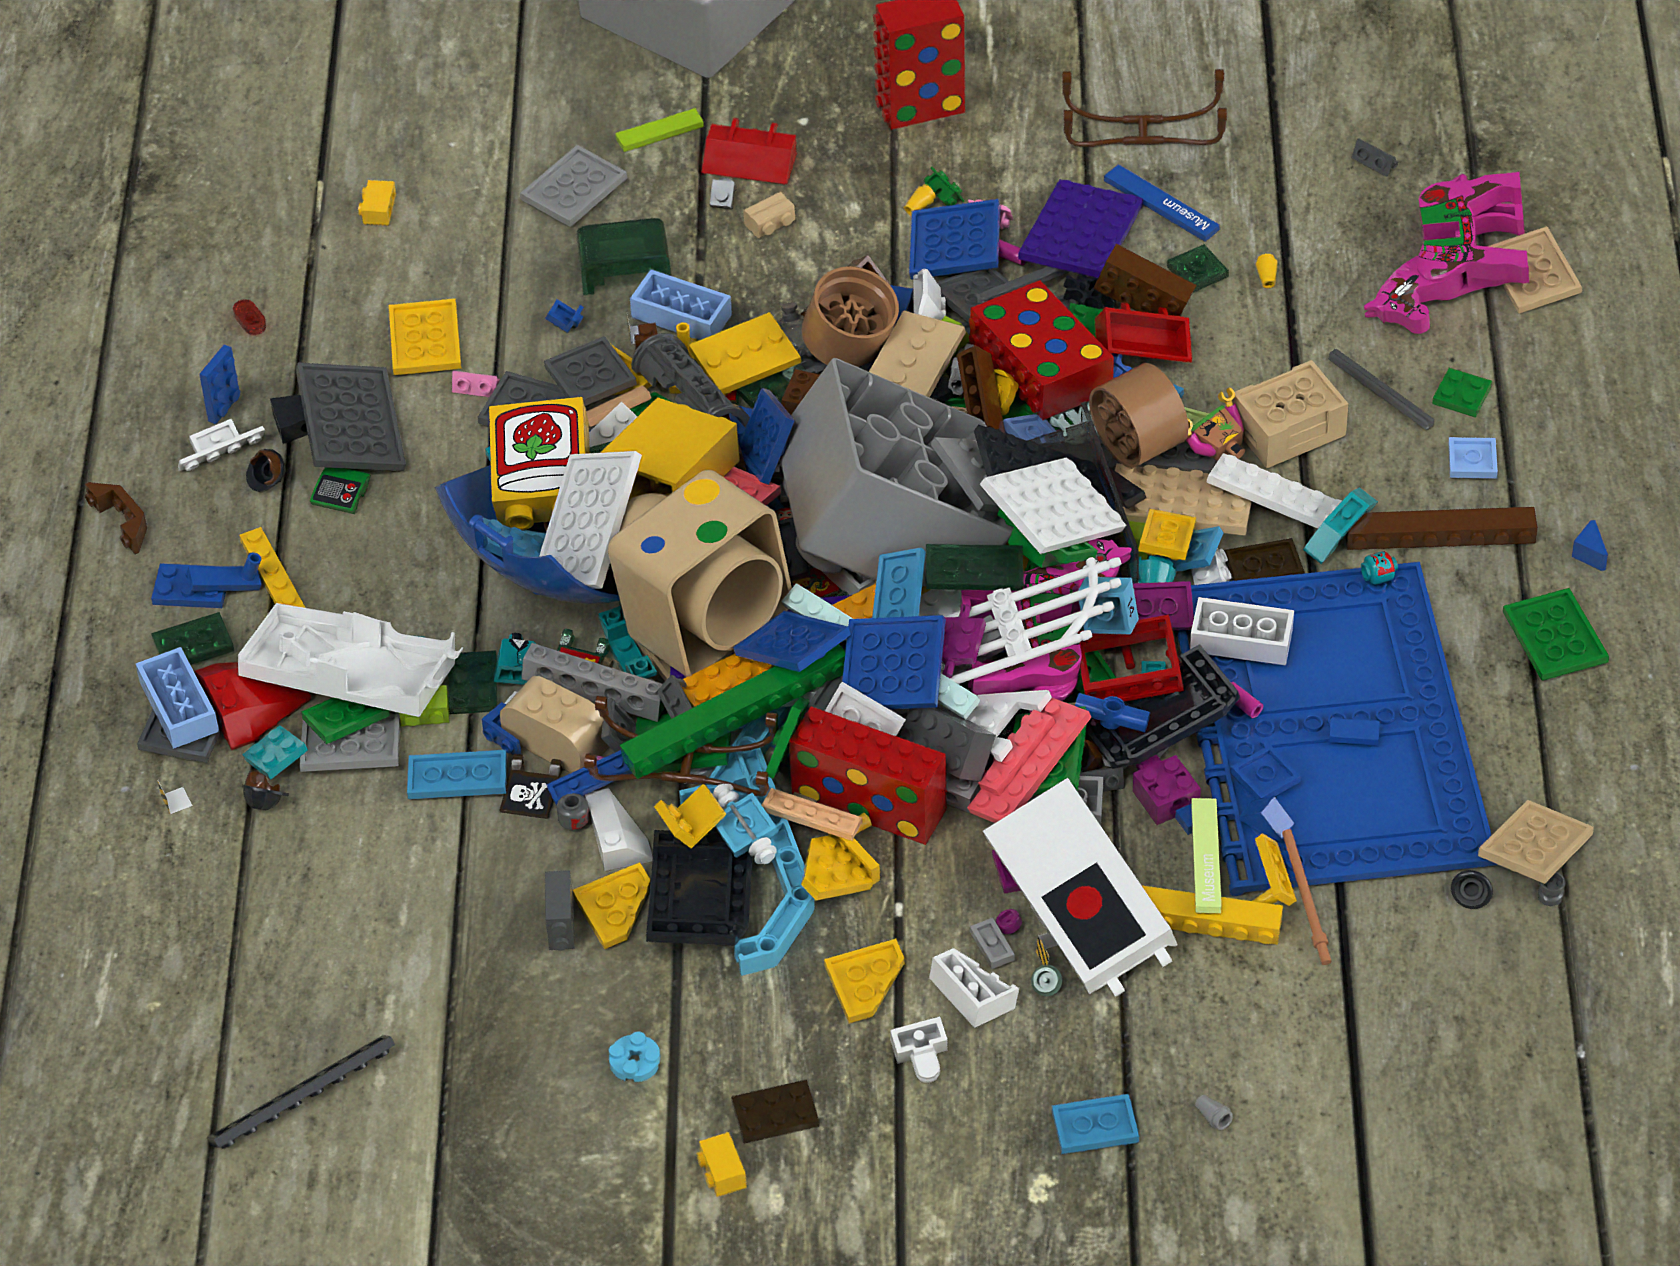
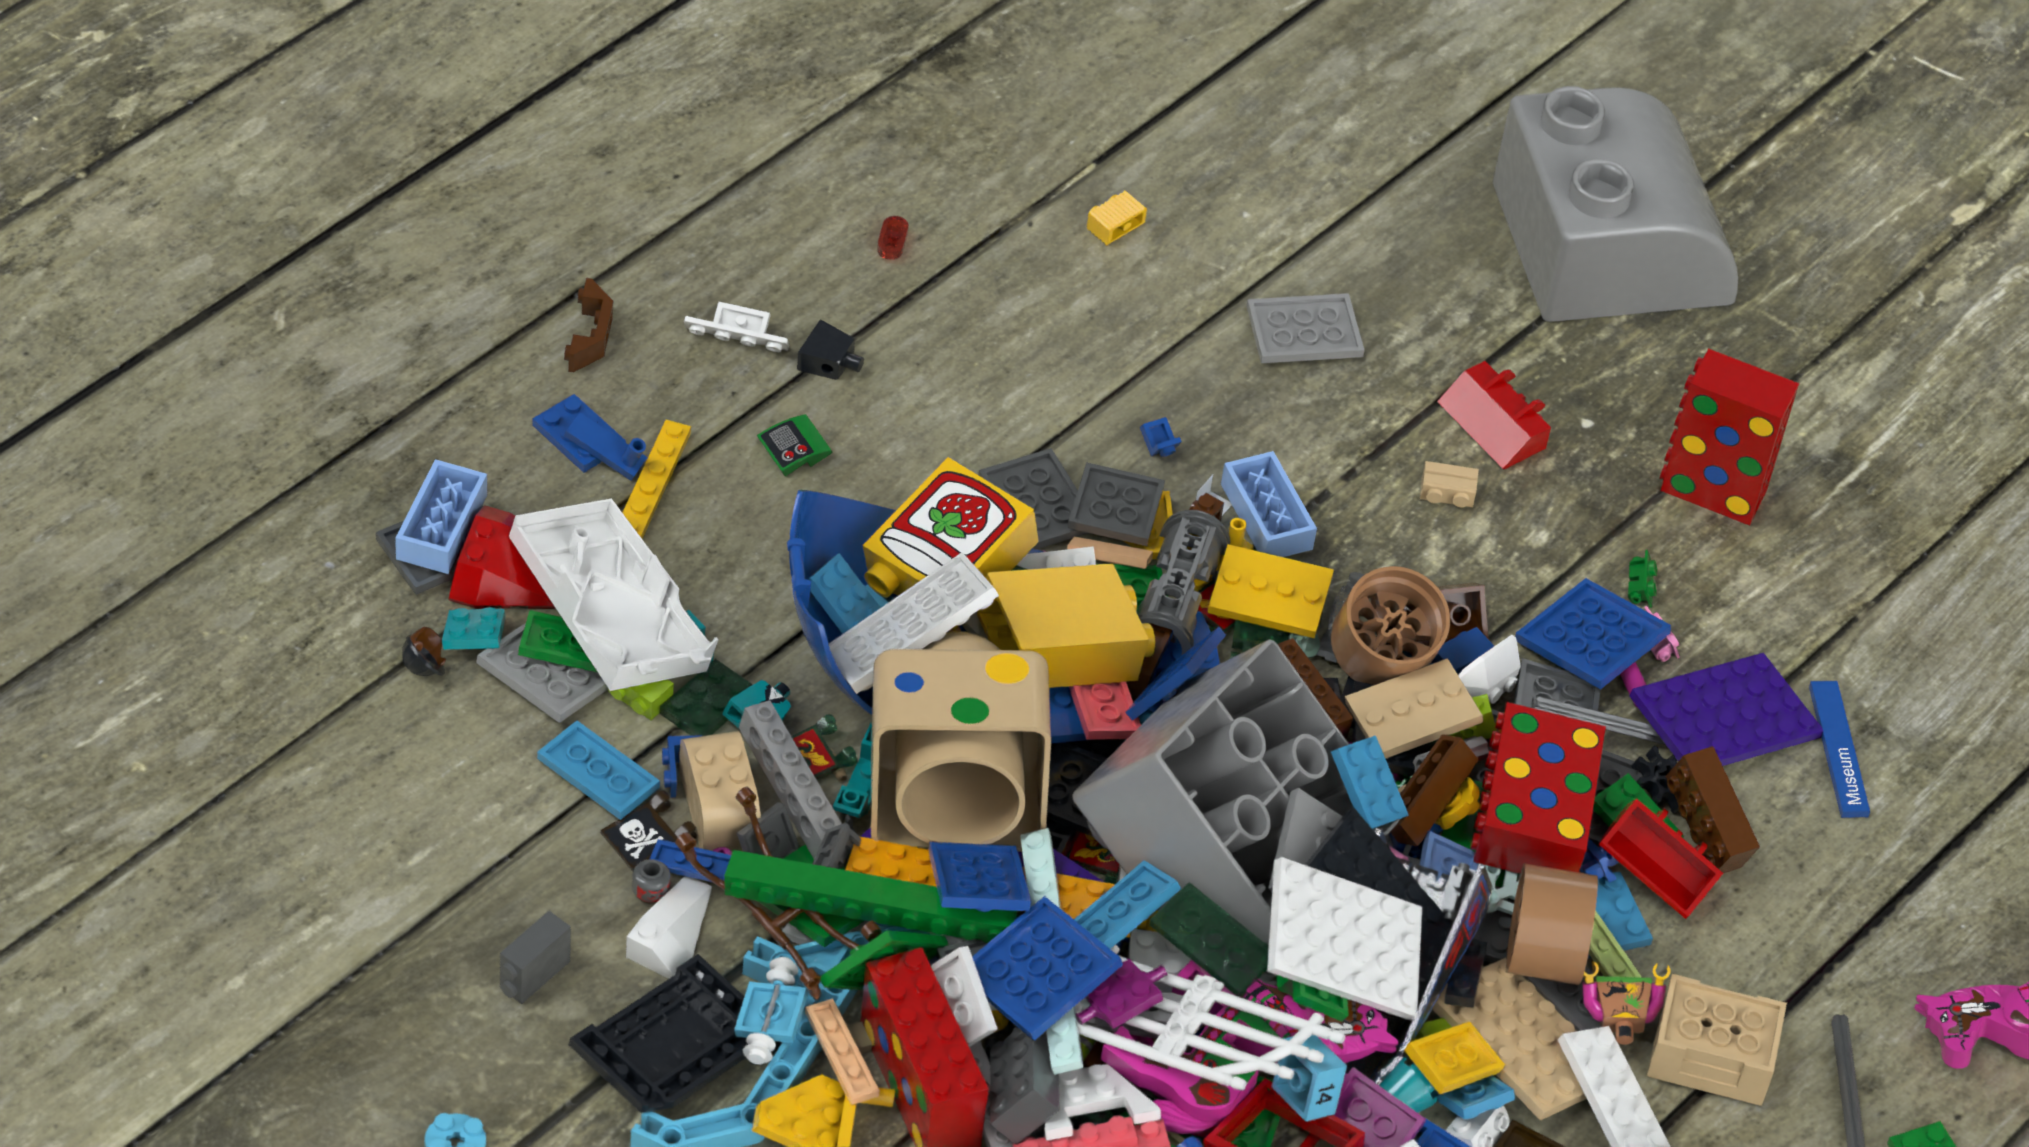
camera: 35 degrees right, 0 degrees up
clear green plate [151,612,234,665] -> none
white sticker [158,781,192,814] -> none
blue plate [199,345,240,424] -> none
black plate [207,1035,395,1149] -> none
black piece [246,449,286,492] -> none
dark grey plate [296,362,406,471] -> none
yellow plate [389,298,462,375] -> none
bright pink hinge [452,371,500,397] -> none
yellow plate [572,862,651,949] -> none
clear green windscreen [576,218,671,296] -> none
lime tile [615,108,704,152] -> none
yellow bracket [654,784,726,849] -> none
bracket [710,177,737,209] -> none
yellow cone [904,185,936,216] -> none
reddish brown bar [1062,69,1227,147] -> none
clear green plate [1167,244,1229,293] -> none
yellow cone [1255,254,1278,288] -> none
none -> dark azure plate [1331,735,1408,829]
none -> hinge [1441,863,1481,927]

